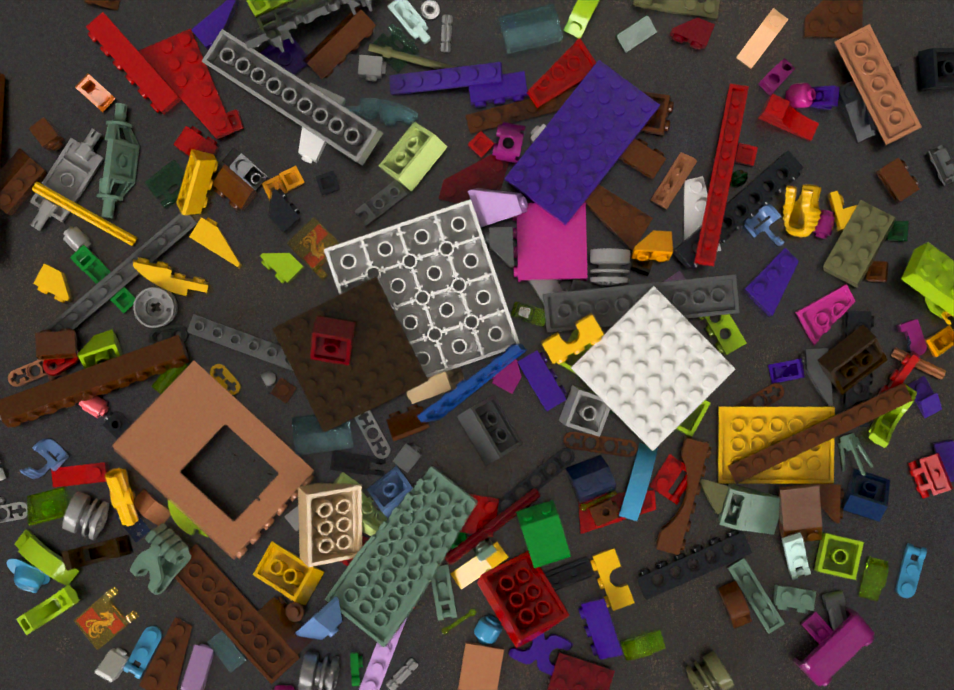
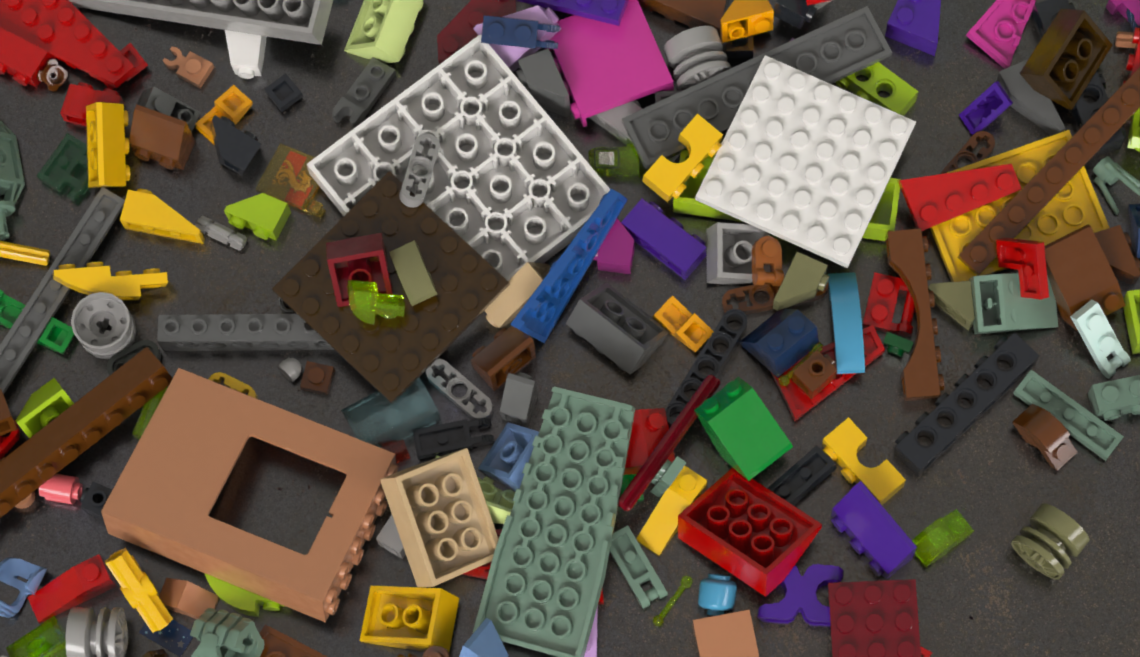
camera: 15 degrees left, 15 degrees down
none -> reddish brown plate [37,59,68,91]
none -> nougat plate [163,47,214,89]
none -> light grey axle [195,216,247,251]
none -> clear neon green brick [347,280,405,325]
none -> clear red plate [381,439,410,463]
none -> olive slope [389,240,437,306]
none -> light grey beam [399,134,440,208]
none -> dark blue hinge [481,15,560,49]
none -> light orange slope [652,295,713,352]
none -> dark orange plate [752,236,784,286]
none -> olive slope [773,252,830,311]
none -> dark green plate [883,332,914,357]
none -> red wing [897,164,1022,231]
none -> red plate [996,238,1049,300]

